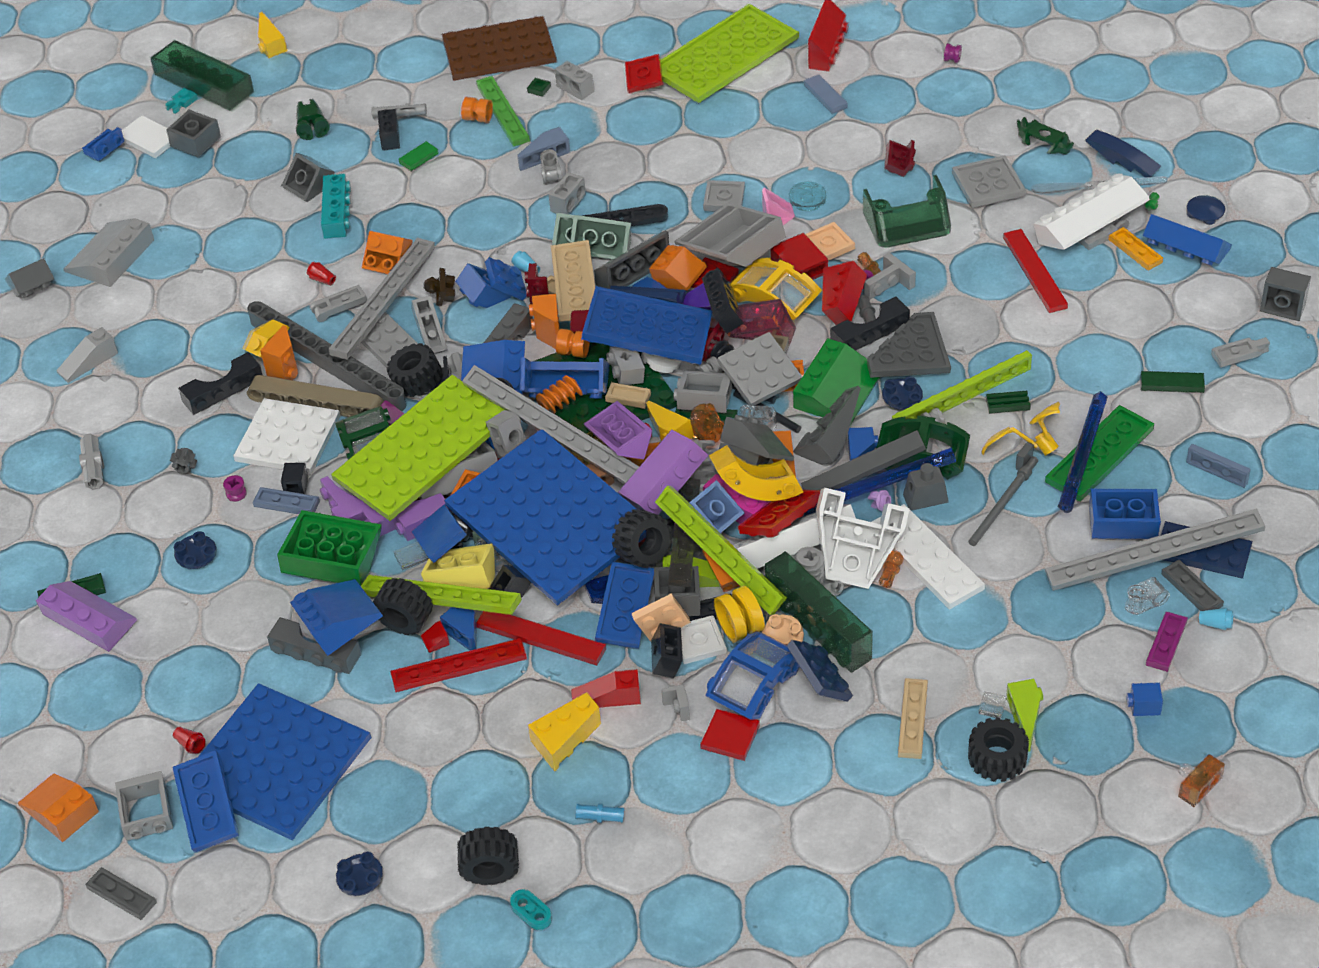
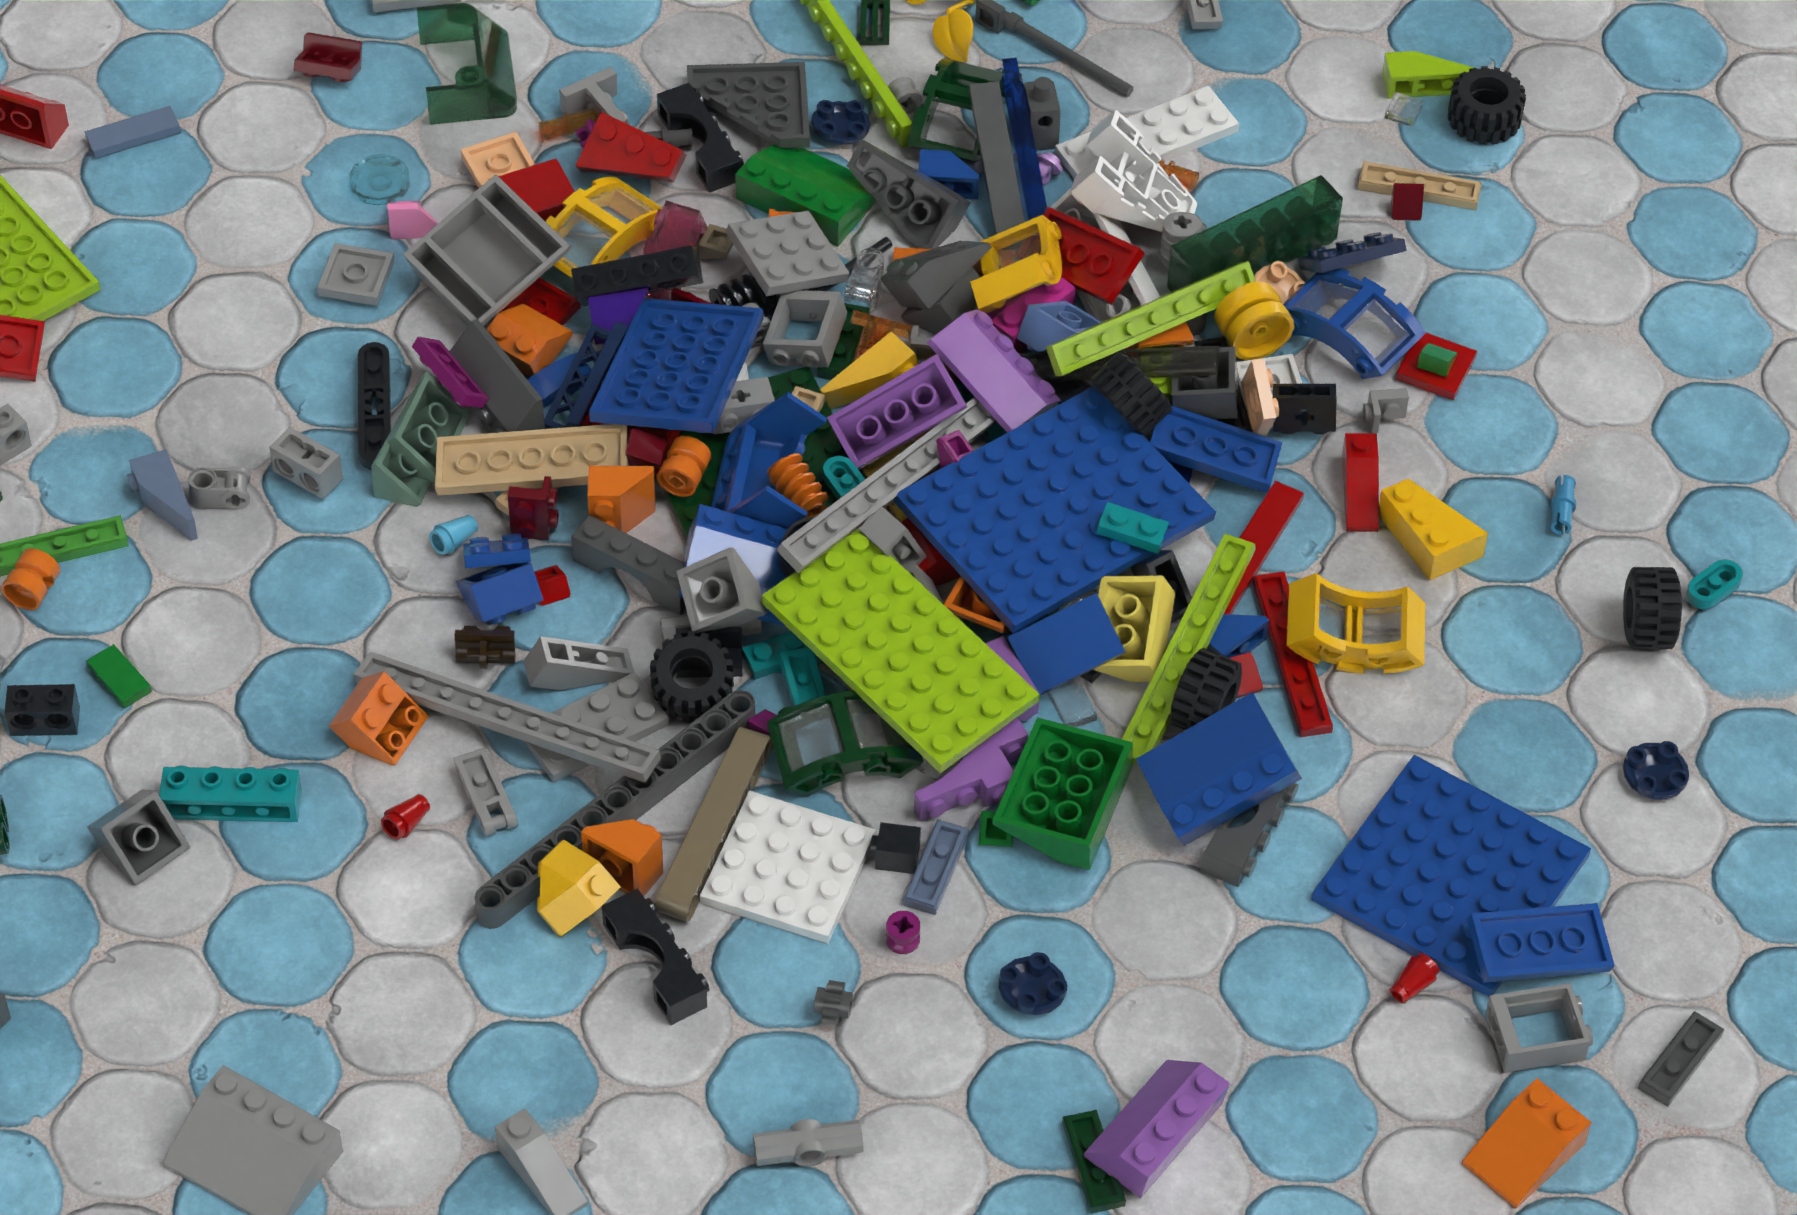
camera: 90 degrees left, 5 degrees up
none -> magenta plate [412,337,489,408]
none -> red slope [534,565,571,606]
none -> light grey slope [676,547,767,633]
none -> teal plate [823,456,865,500]
none -> magenta slope [936,430,974,468]
none -> teal plate [1096,502,1169,554]
none -> yellow window [1287,573,1426,674]
none -> dark red slope [1390,183,1424,221]
none -> green slope [1417,343,1457,377]

